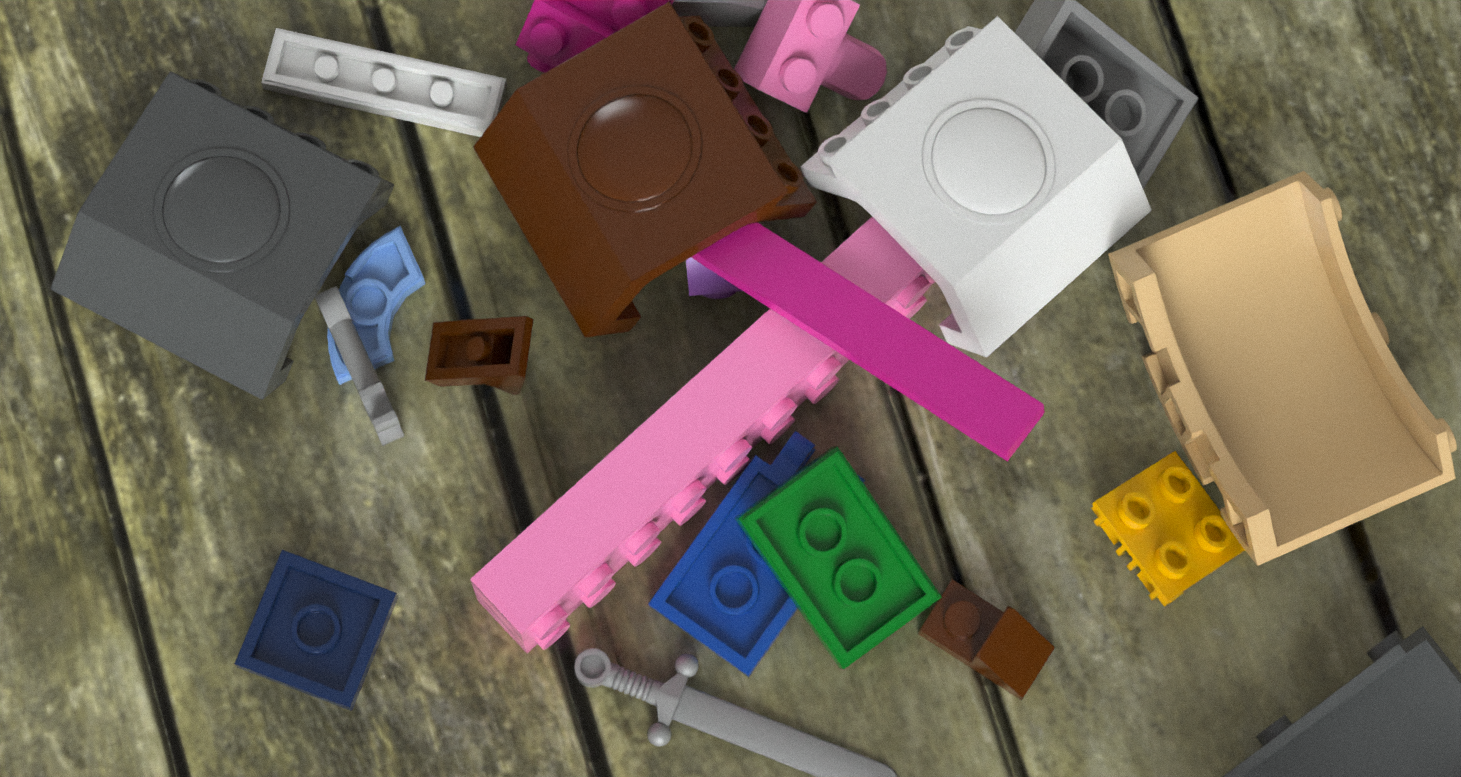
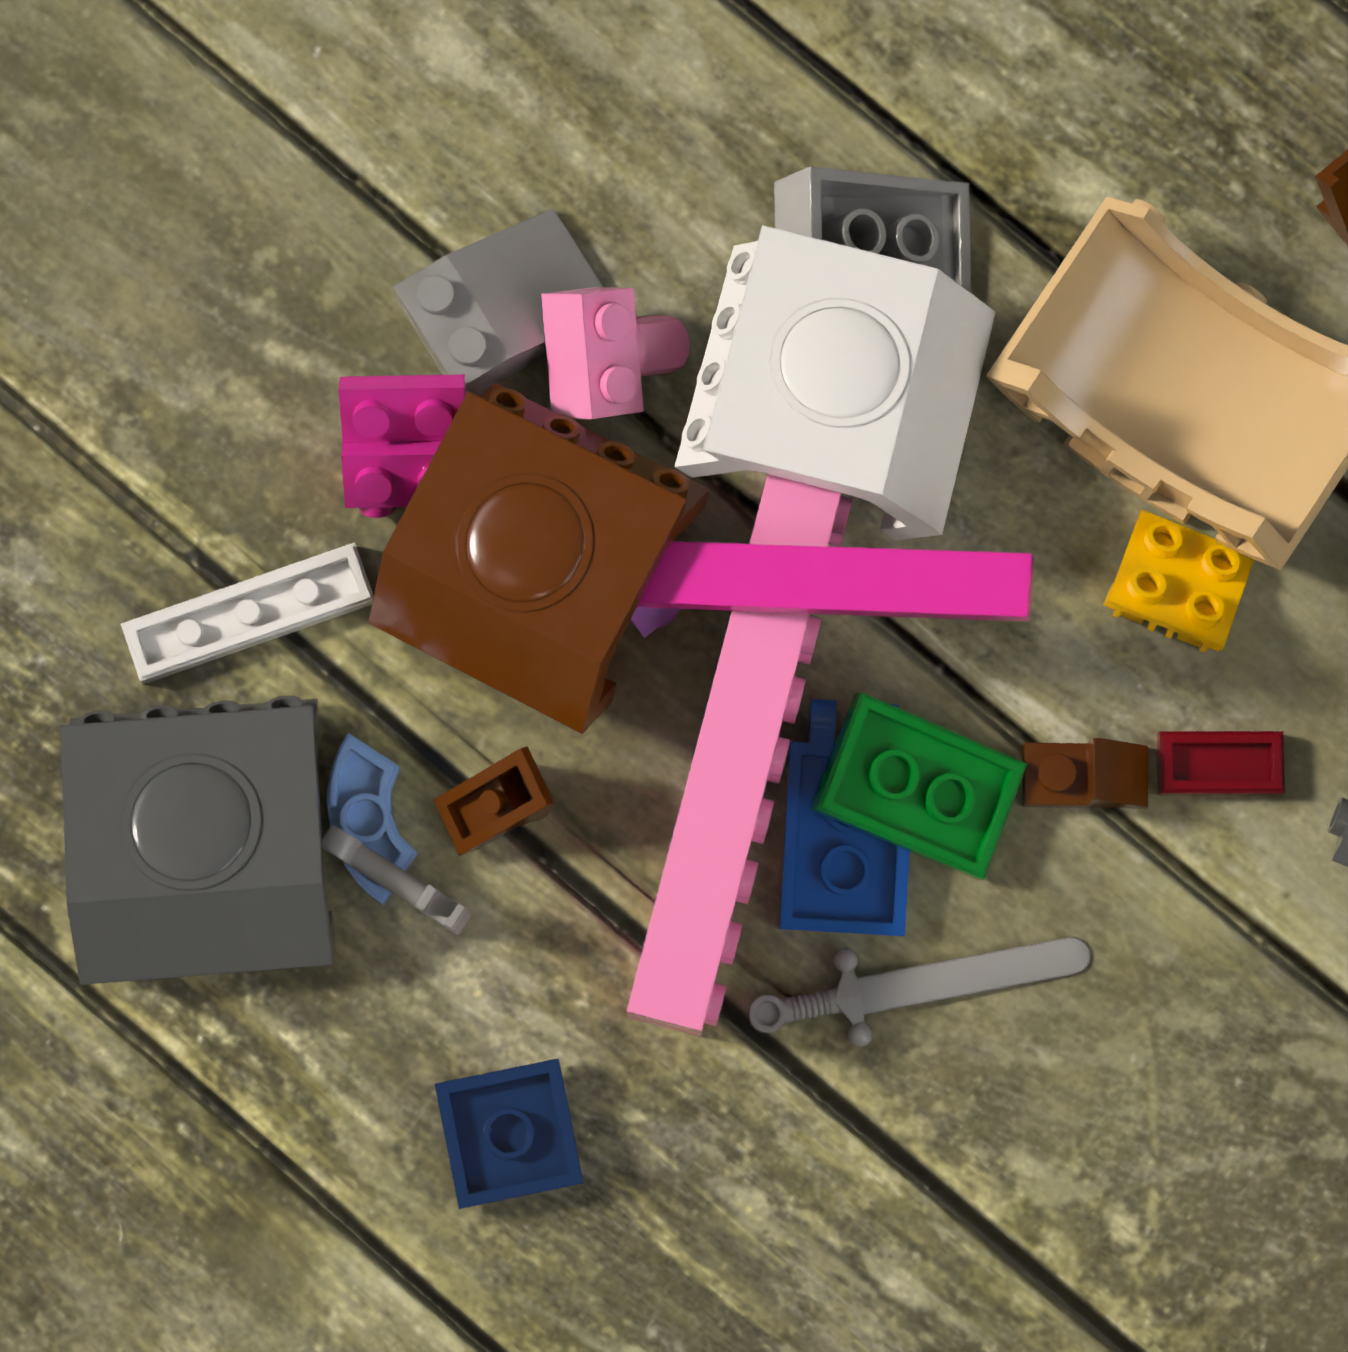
camera: 30 degrees left, 5 degrees up
none -> dark red tile [1156,731,1285,796]

